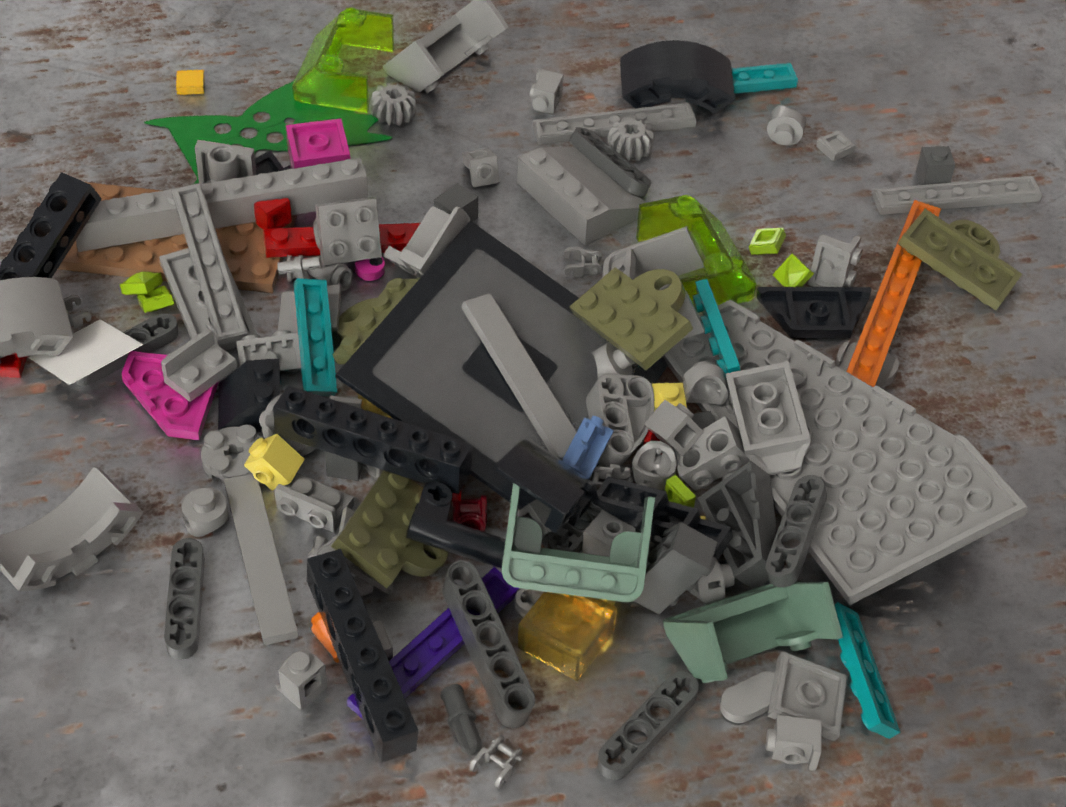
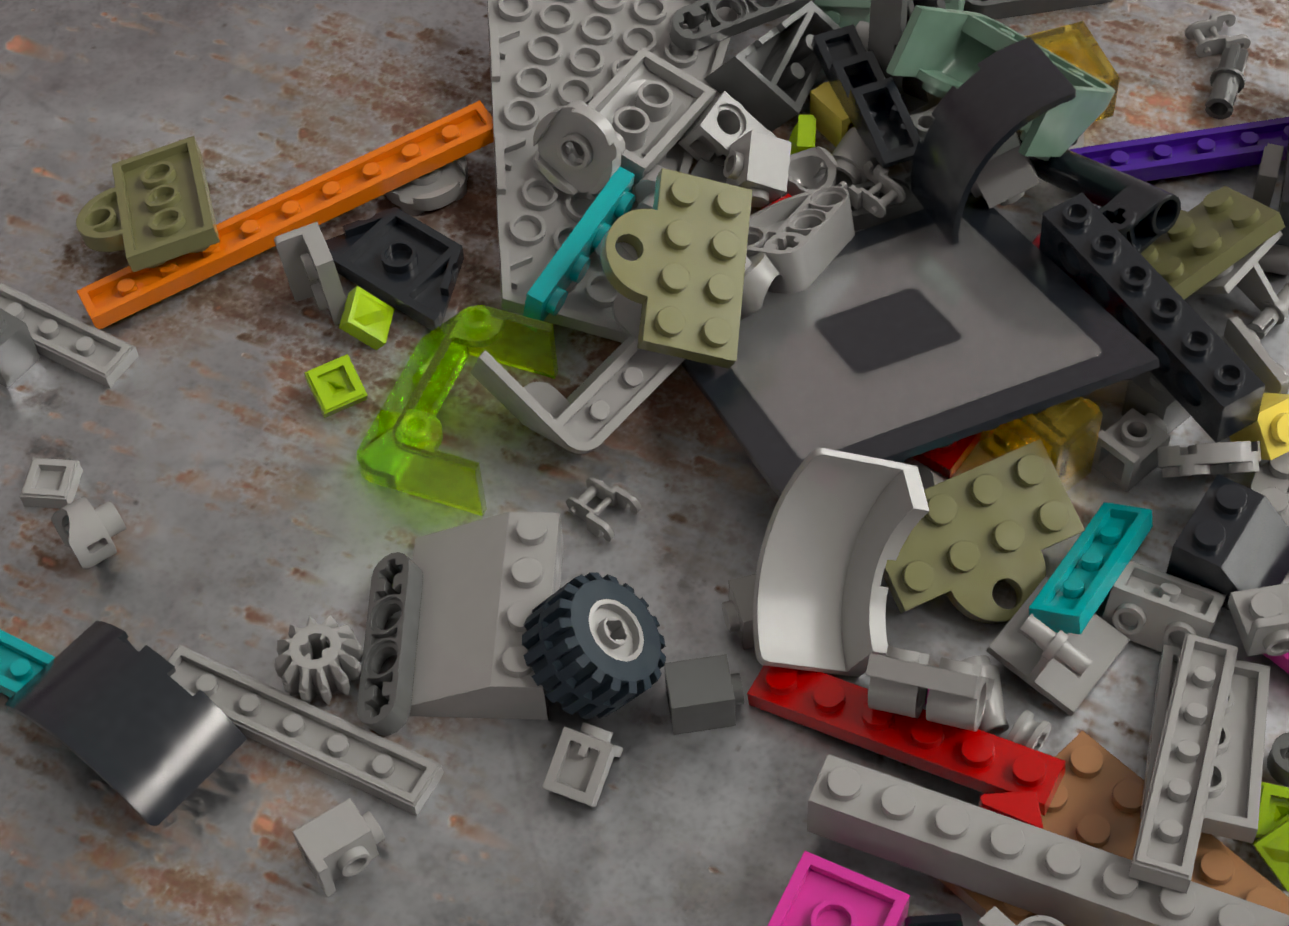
camera: 135 degrees left, 5 degrees up
dark grey beam [442,560,535,729] -> none
light grey tile [461,293,577,460] -> none
medium blue hinge [562,416,614,479] -> none
none -> black wheel [522,572,666,719]
none -> light grey plate [533,100,625,195]

